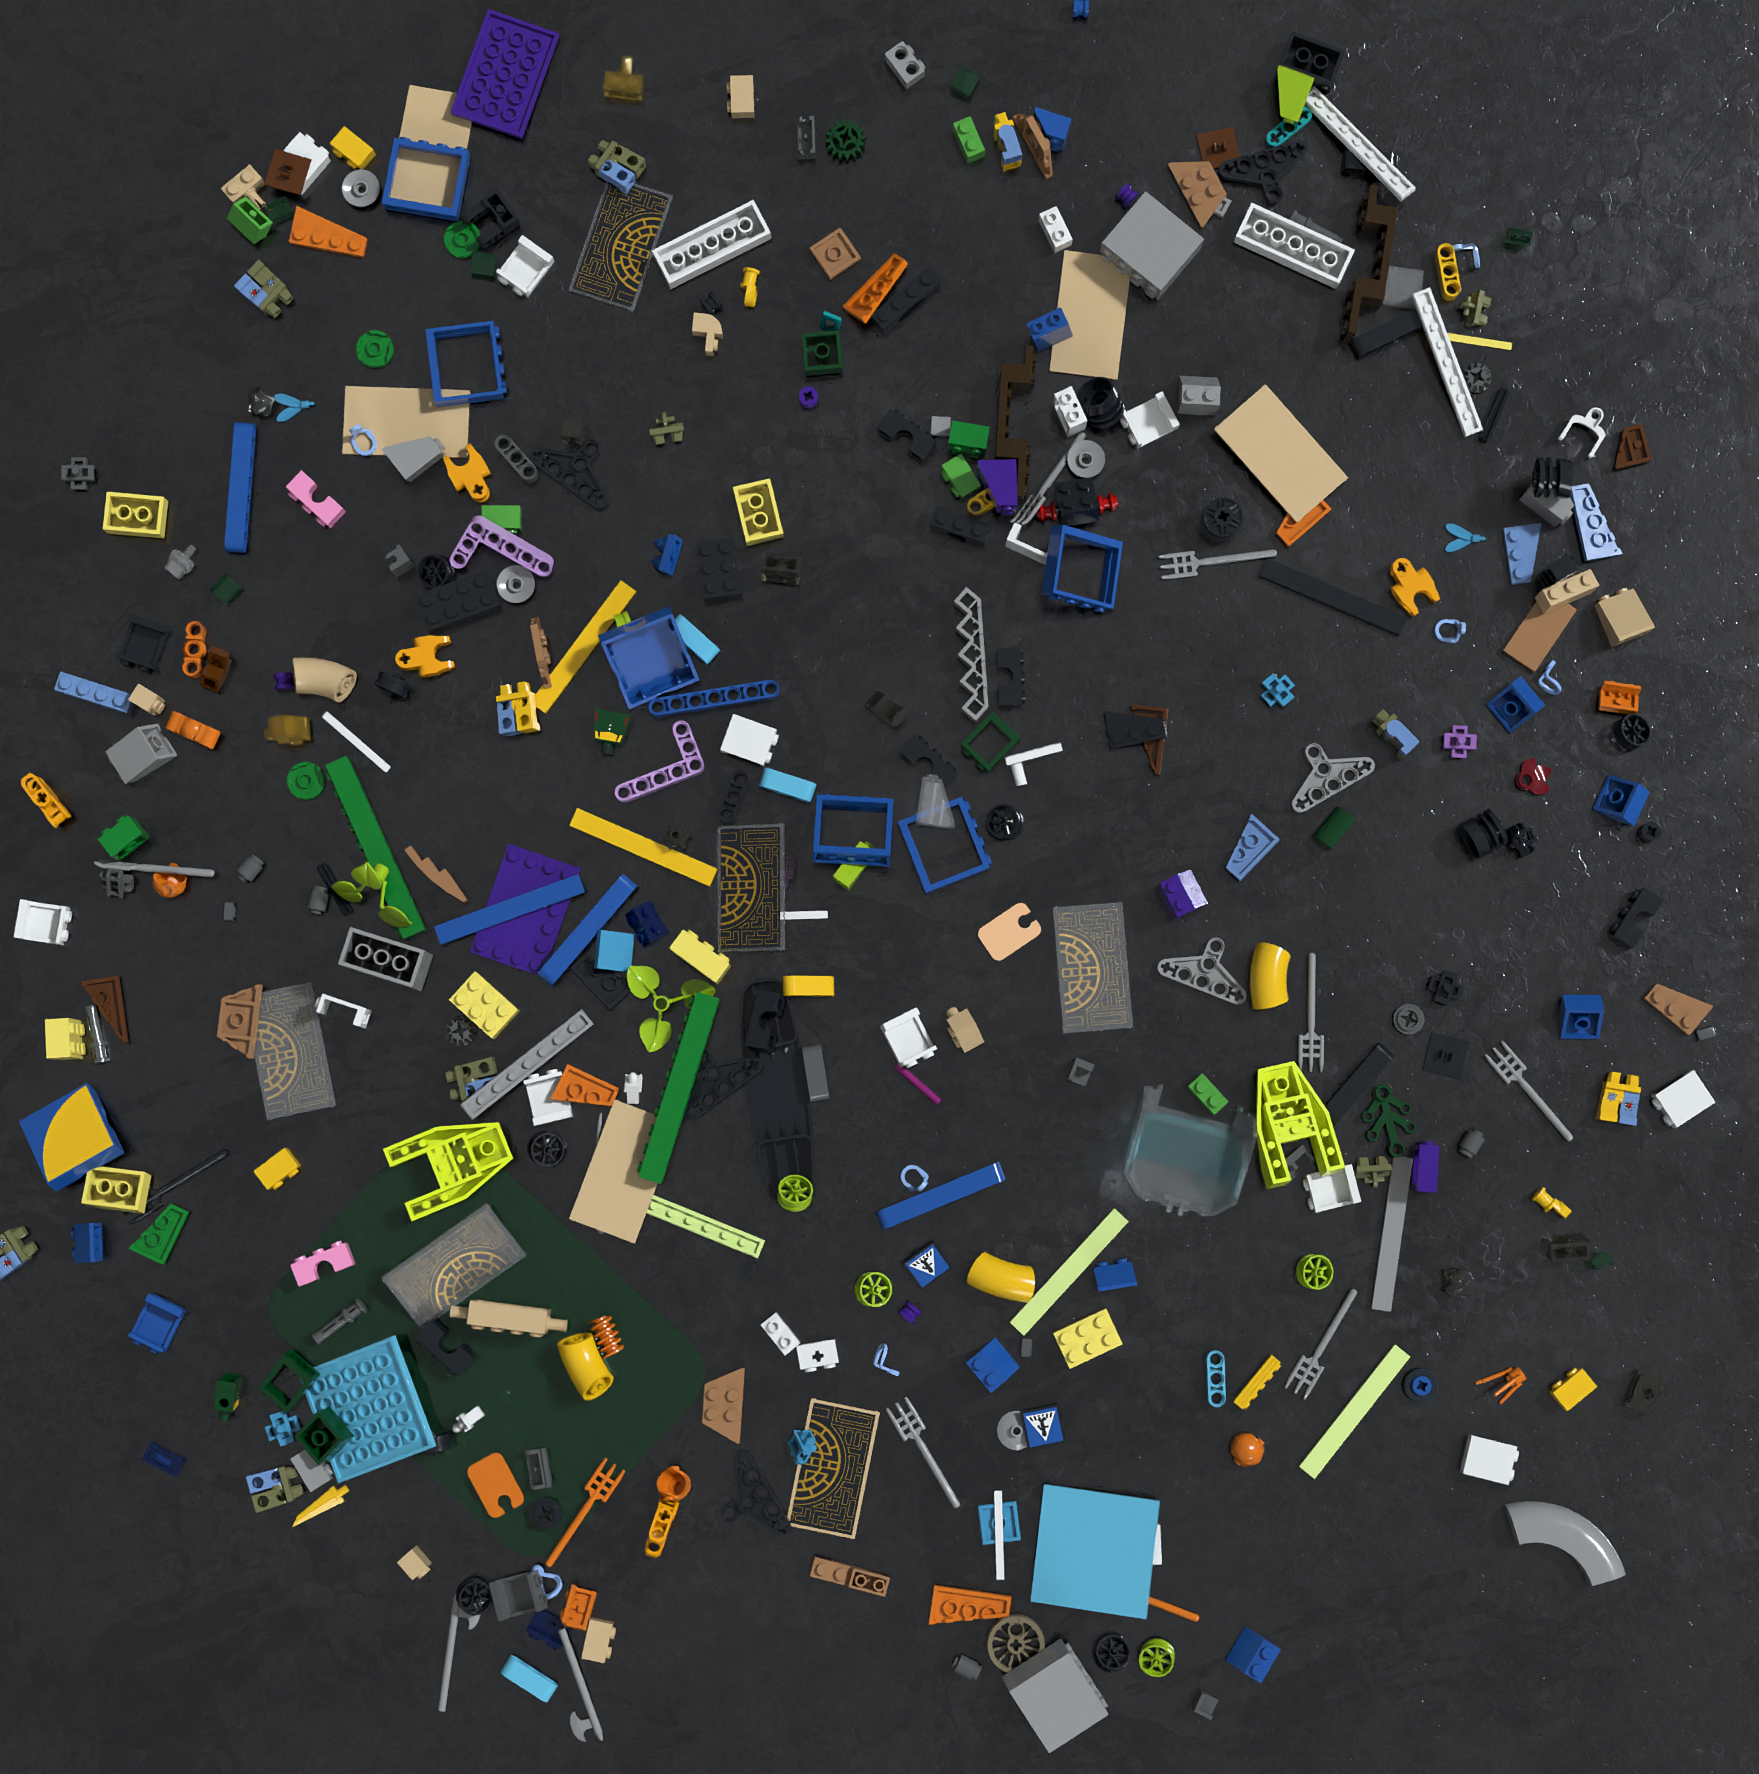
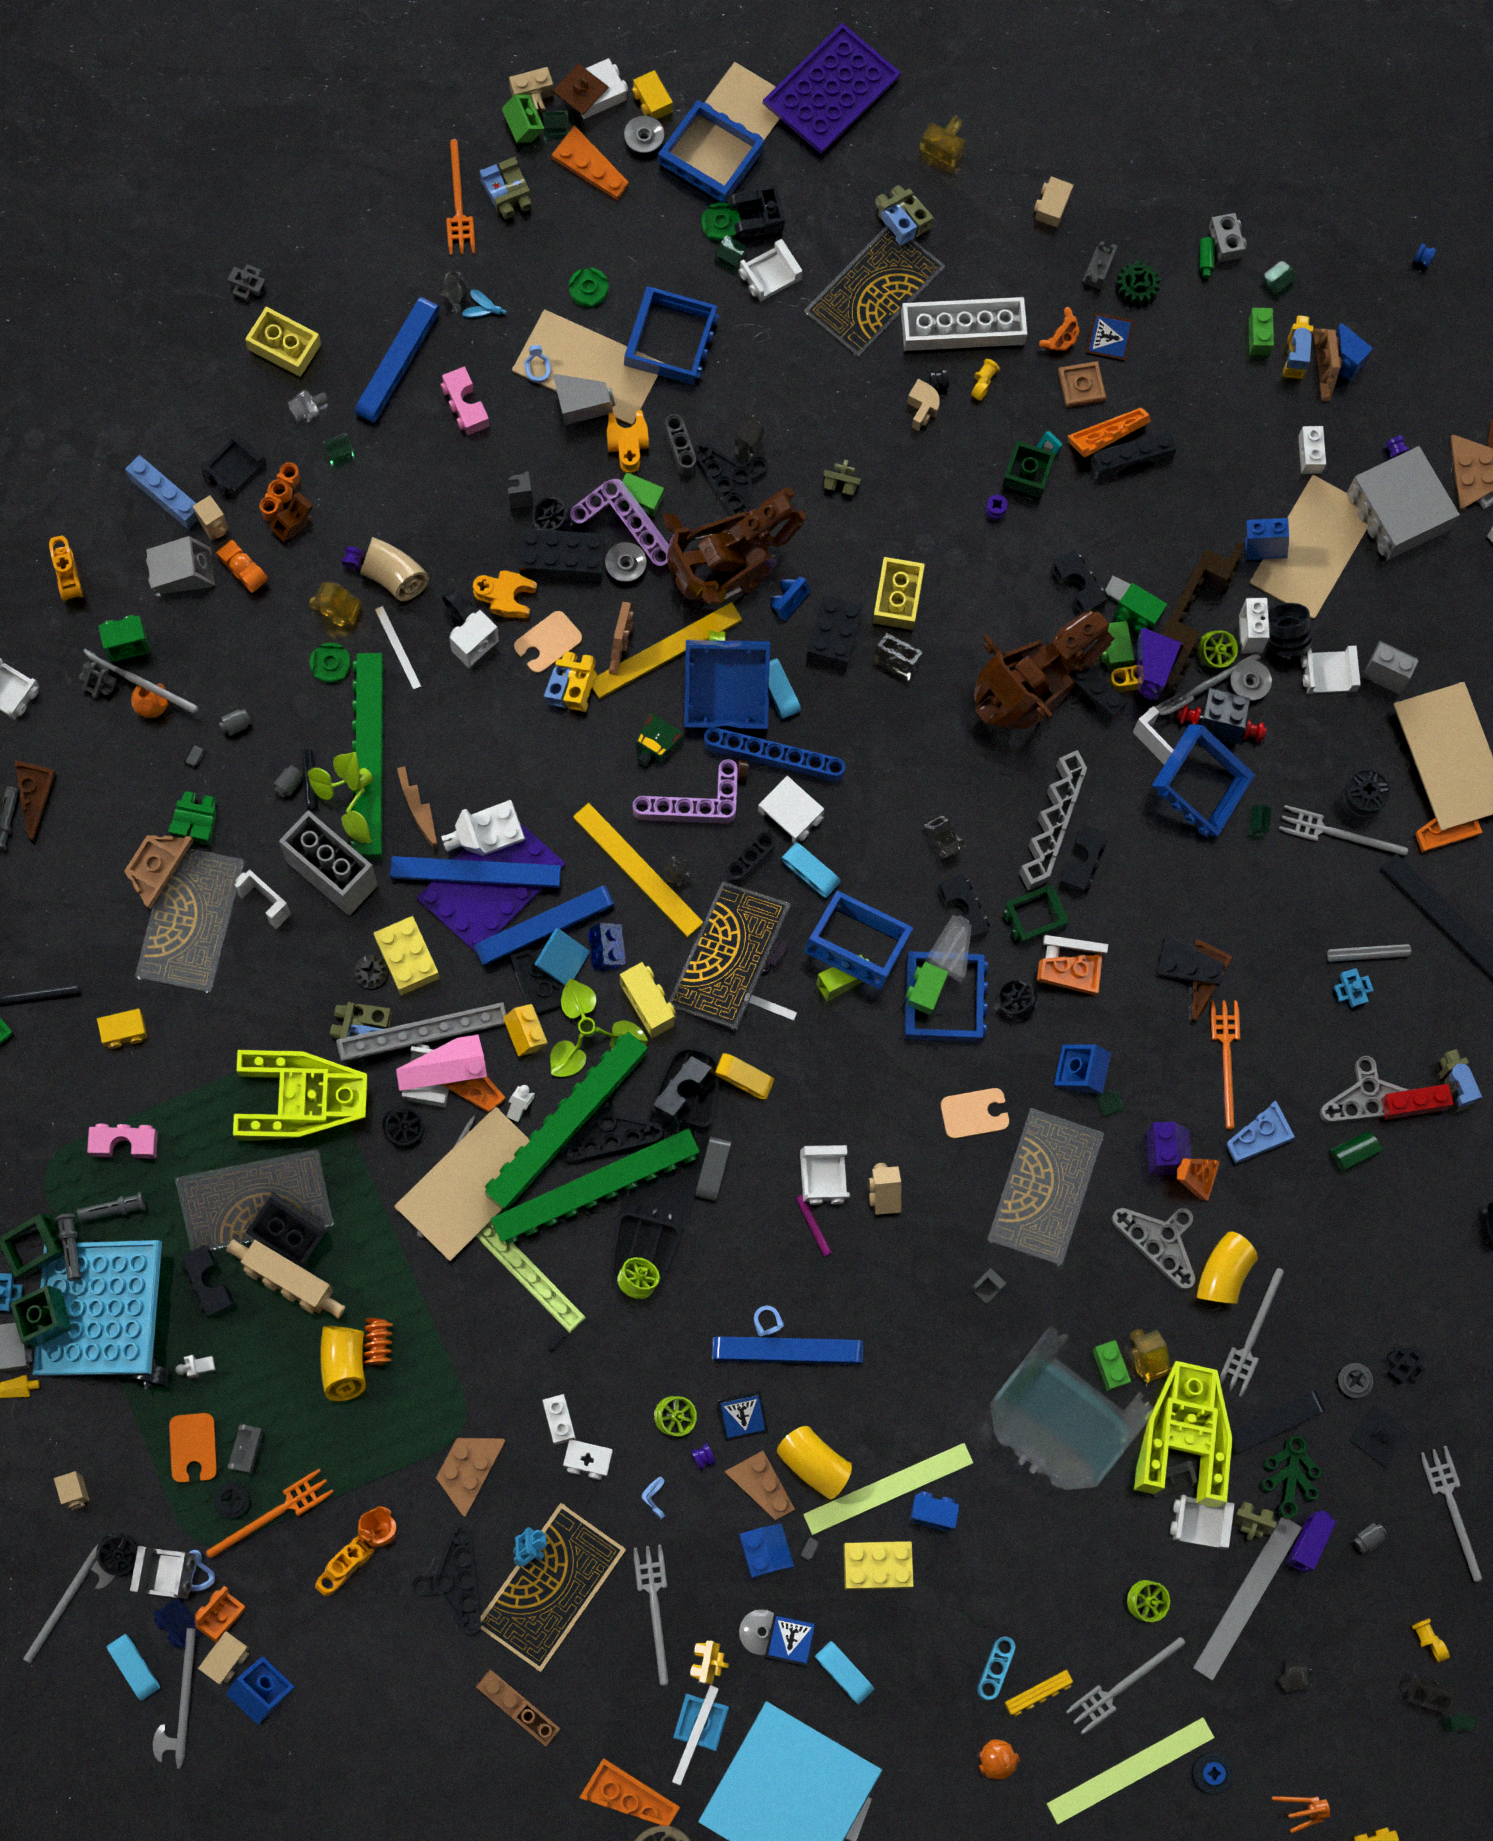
camera: 20 degrees right, 10 degrees down
none -> dark grey pin [55,1213,82,1281]
none -> green hips [168,791,218,845]
none -> blue slope [226,1656,295,1725]
none -> black brick [245,1191,327,1267]
none -> bright pink wedge [396,1035,487,1091]
none -> white plate [441,800,526,856]
none -> orange piece [446,139,475,255]
none -> white brick [449,610,499,668]
none -> green brick [490,1129,700,1245]
none -> yellow brick [503,1004,548,1057]
none -> light nougat piece [514,611,582,673]
none -> reddish brown piece [662,487,807,605]
none -> yellow hips [690,1641,729,1685]
none -> medium nougat wing [724,1451,795,1521]
none -> dark brown tile [737,760,749,781]
none -> medium azure beam [814,1641,875,1705]
none -> bright green brick [905,962,948,1015]
none -> reddish brown piece [973,610,1115,729]
none -> orange wing [1037,954,1103,995]
none -> orange piece [1039,307,1080,351]
none -> blue slope [1054,1045,1111,1094]
none -> piece [1086,312,1134,360]
none -> clear green tile [1096,1089,1124,1117]
none -> clear yellow brick [1131,1329,1171,1382]
none -> orange wing [1177,1158,1220,1201]
none -> lime wheel [1197,630,1238,668]
none -> green cylinder [1200,237,1215,278]
none -> orange piece [1211,1000,1240,1130]
none -> clear green piece [1248,804,1271,836]
none -> light grey axle [1327,944,1411,962]
none -> red brick [1381,1084,1454,1120]

